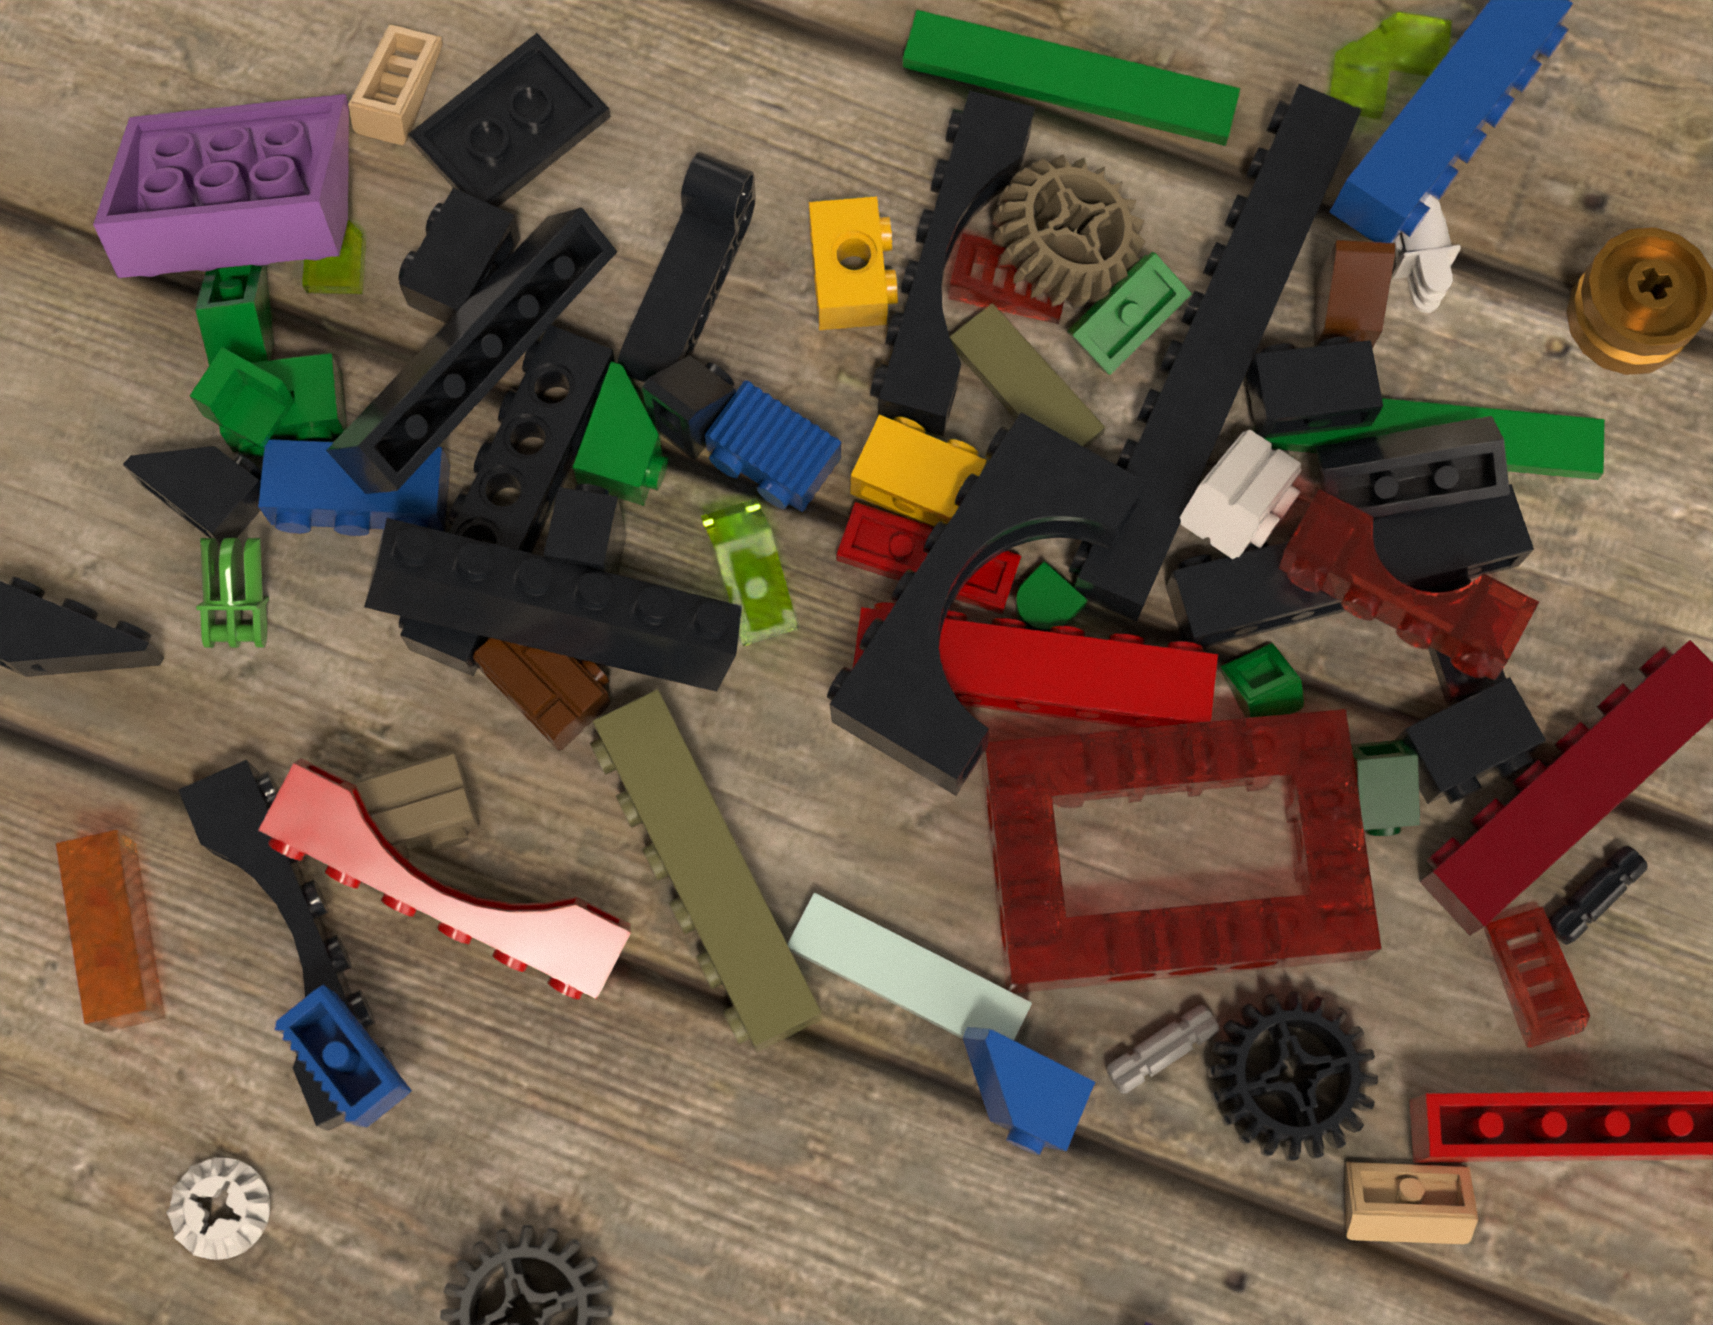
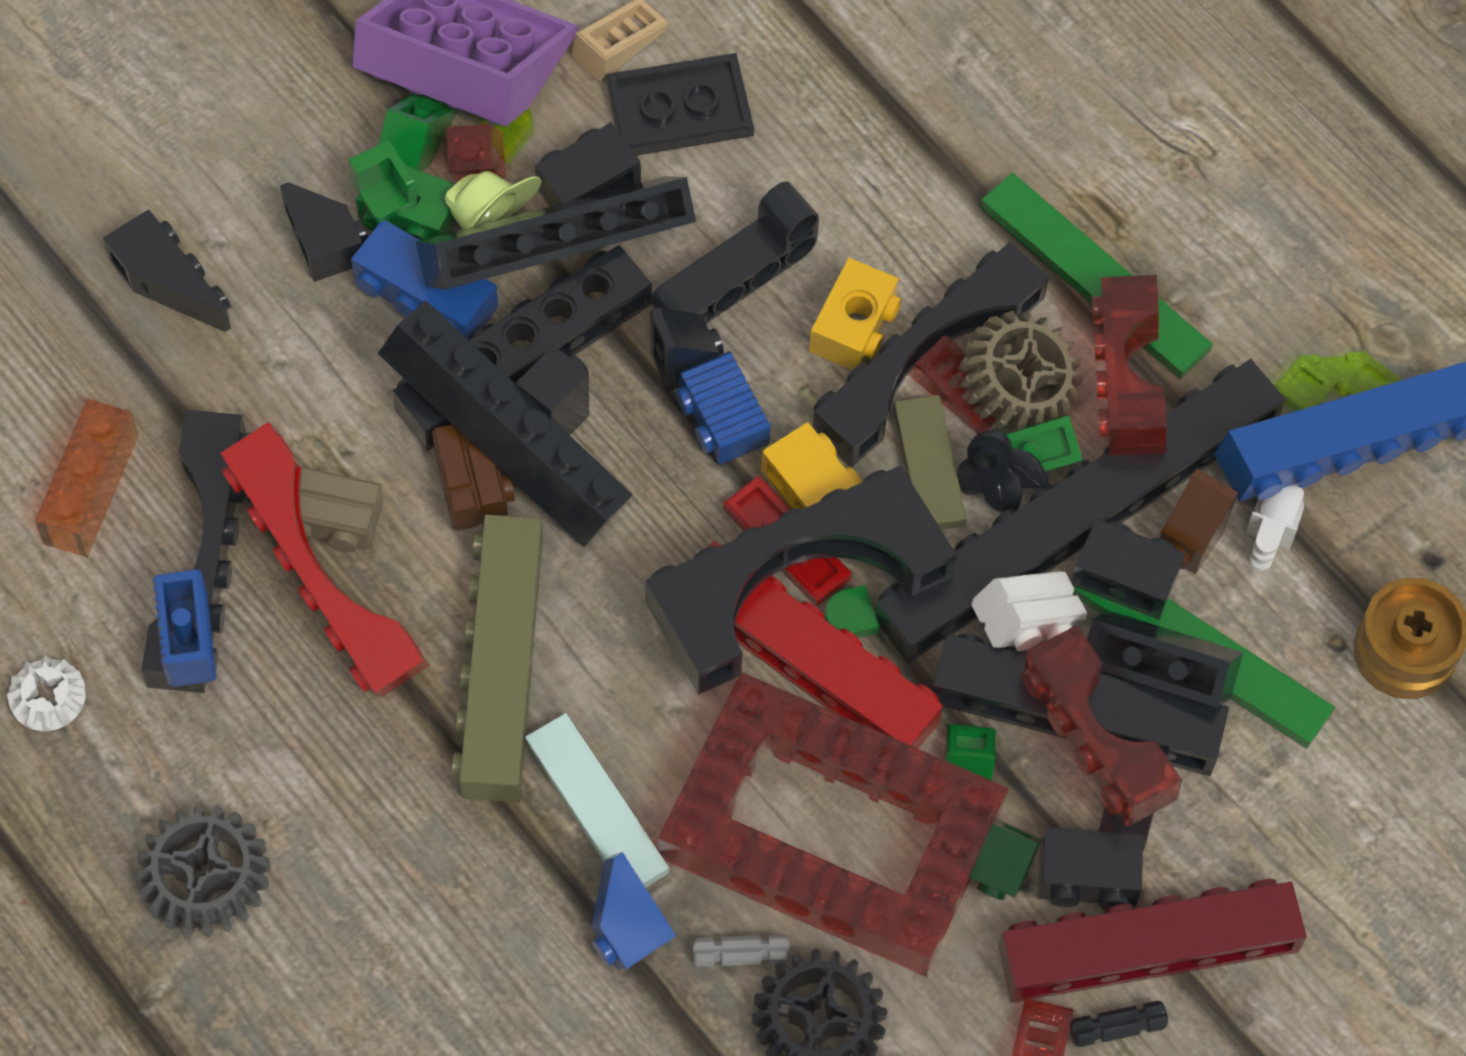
camera: 30 degrees right, 10 degrees down
bright green arm [196,538,269,648] -> none
green slope [573,362,668,506] -> none
clear neon green slope [700,498,799,646] -> none
none -> yellowish green piece [444,171,542,229]
none -> clear red brick [446,123,506,181]
none -> black plate [957,430,1049,513]
none -> clear red arch [1092,275,1167,456]

